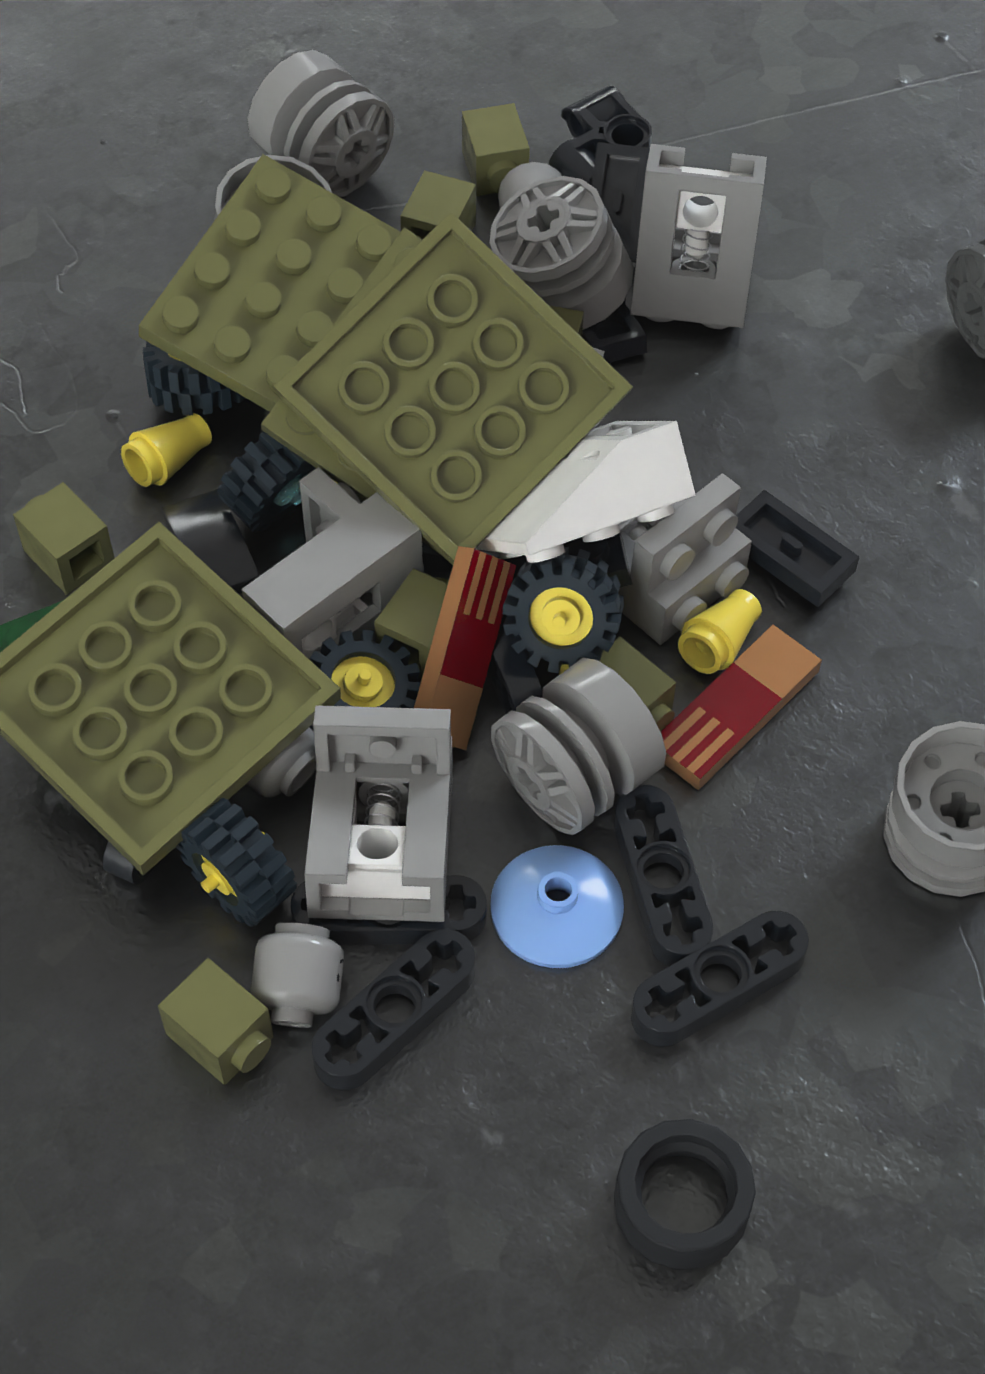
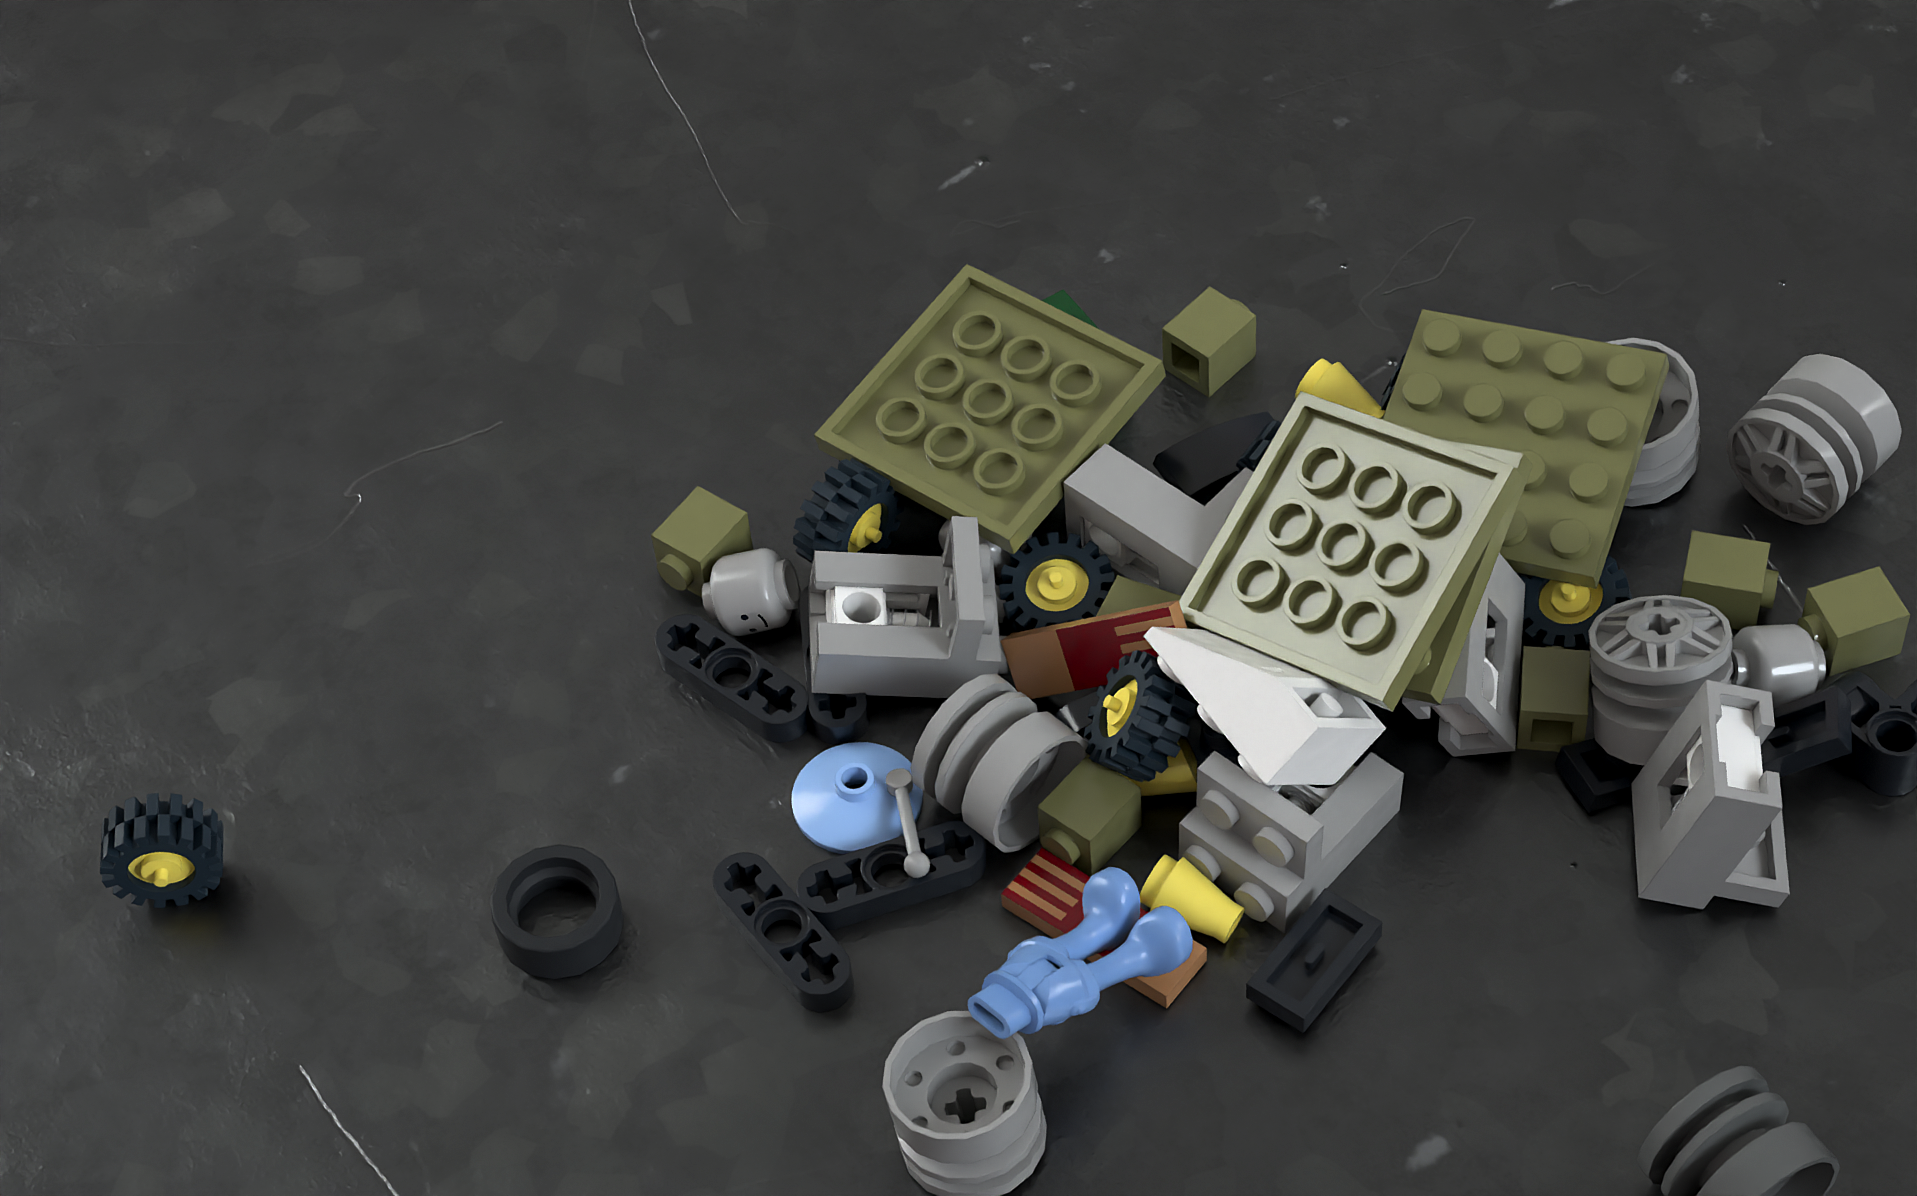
camera: 90 degrees right, 5 degrees down
none -> light grey hinge [886,768,930,878]
none -> medium blue piece [967,867,1193,1039]

